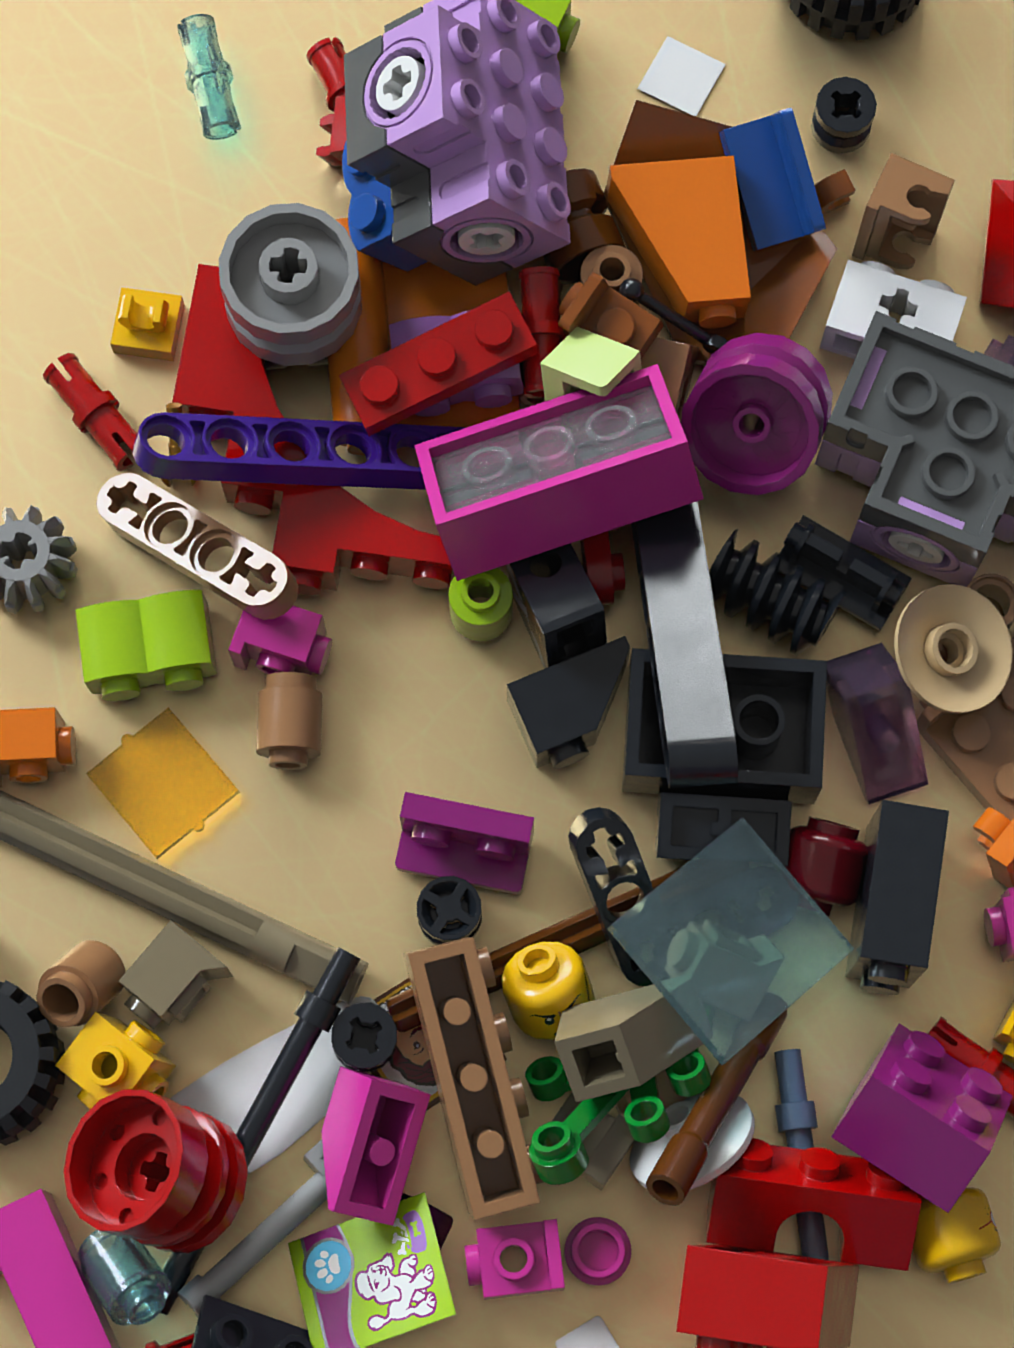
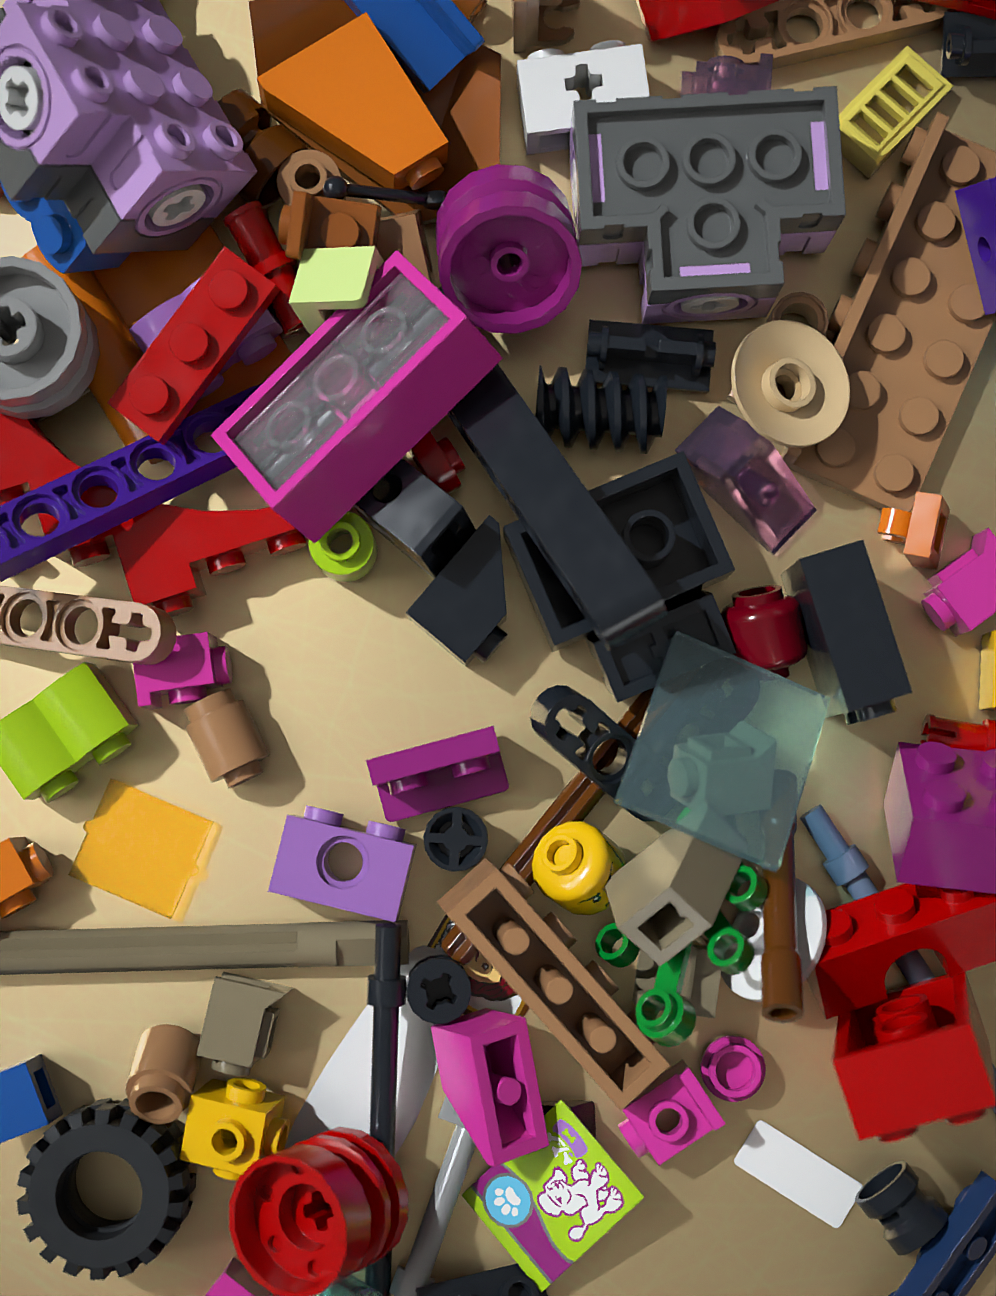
camera: 25 degrees left, 10 degrees up
none -> medium lavender brick [268,805,417,922]

